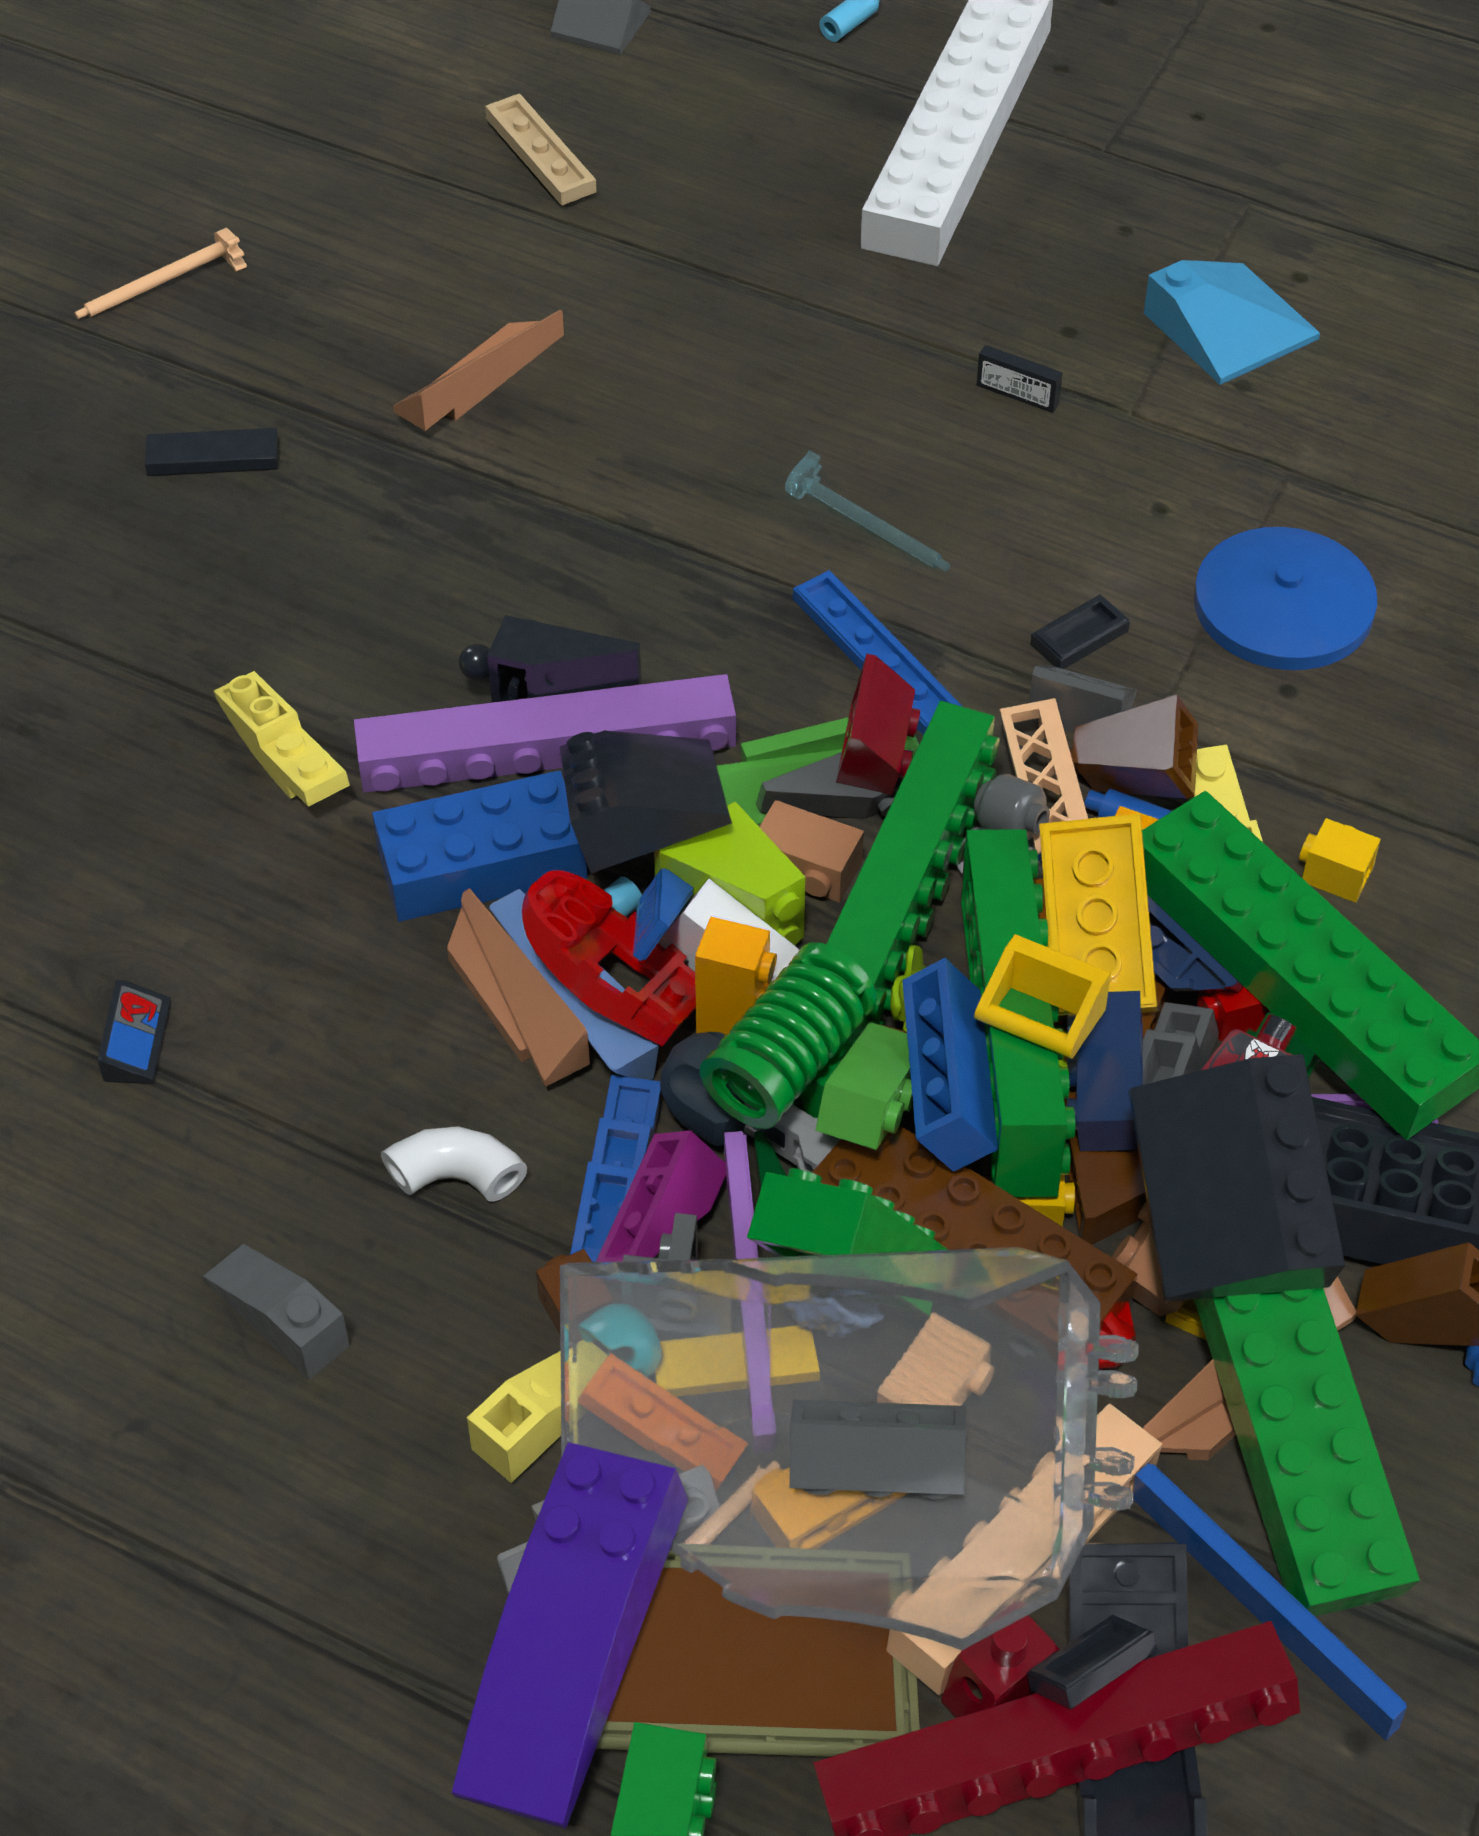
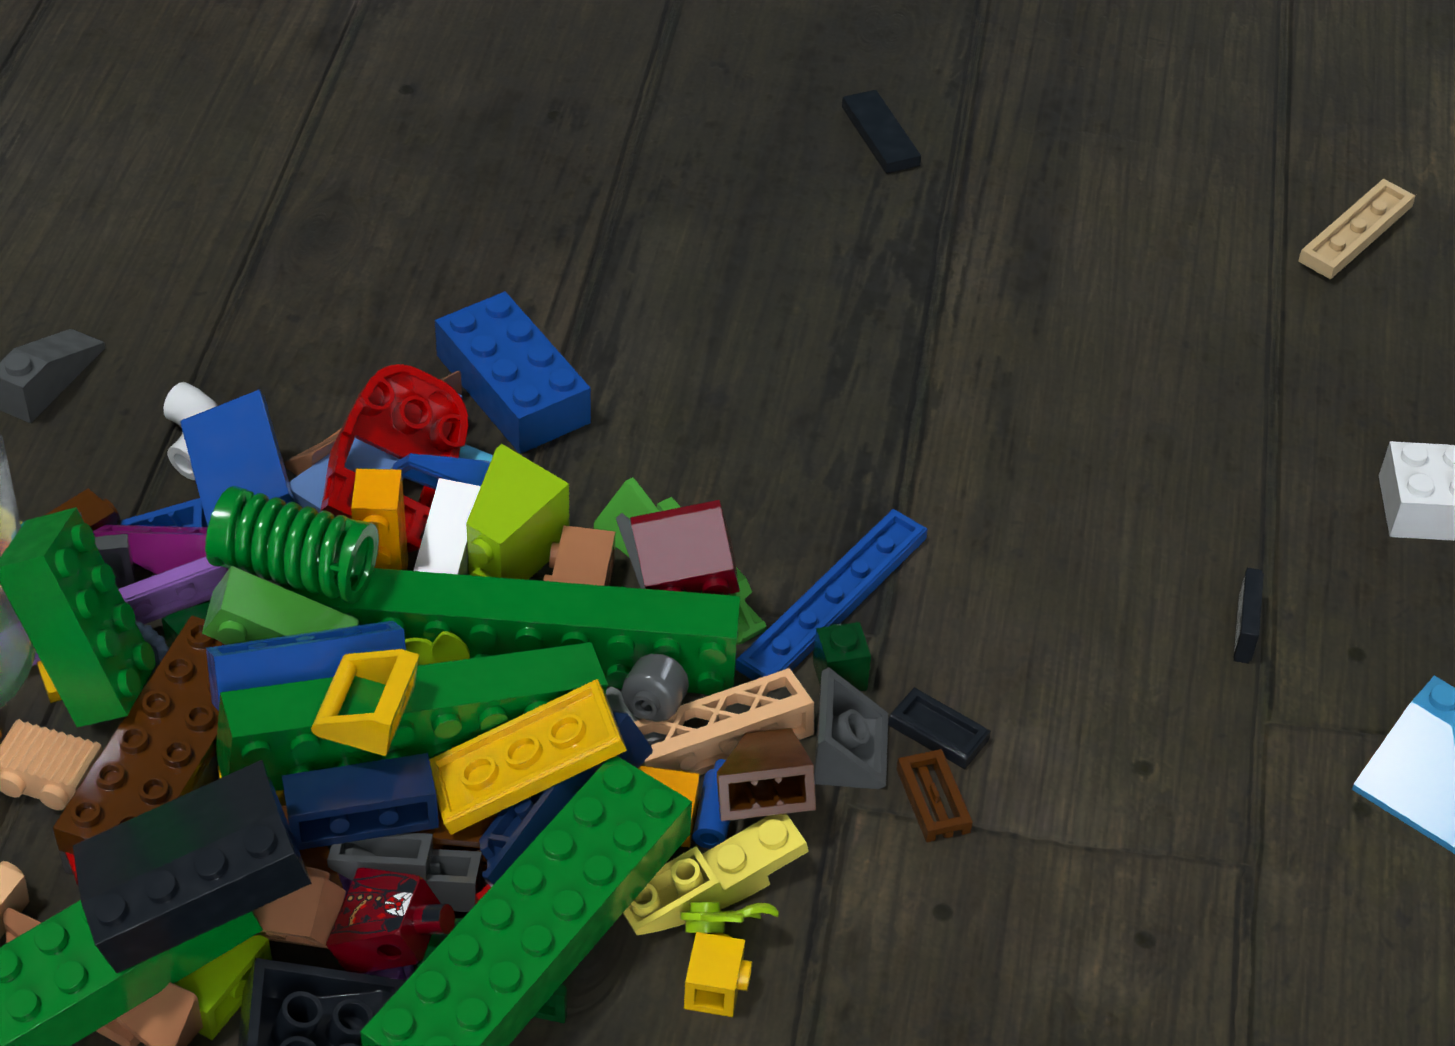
camera: 70 degrees right, 5 degrees down
light nougat piece [74,227,247,319] -> none
slope [98,980,172,1084] -> none
light yellow slope [214,671,350,807] -> none
medium lavender brick [354,674,736,793] -> none
nougat wedge [393,310,564,431] -> none
black slope [459,615,642,703] -> none
black slope [559,730,732,873] -> none
clear light blue piece [785,450,951,571] -> none
blue dish [1194,527,1377,670] -> none
none -> blue tile [180,389,294,526]
none -> lime plate [681,902,779,933]
none -> dark green brick [813,622,871,691]
none -> reddish brown tile [897,749,973,842]

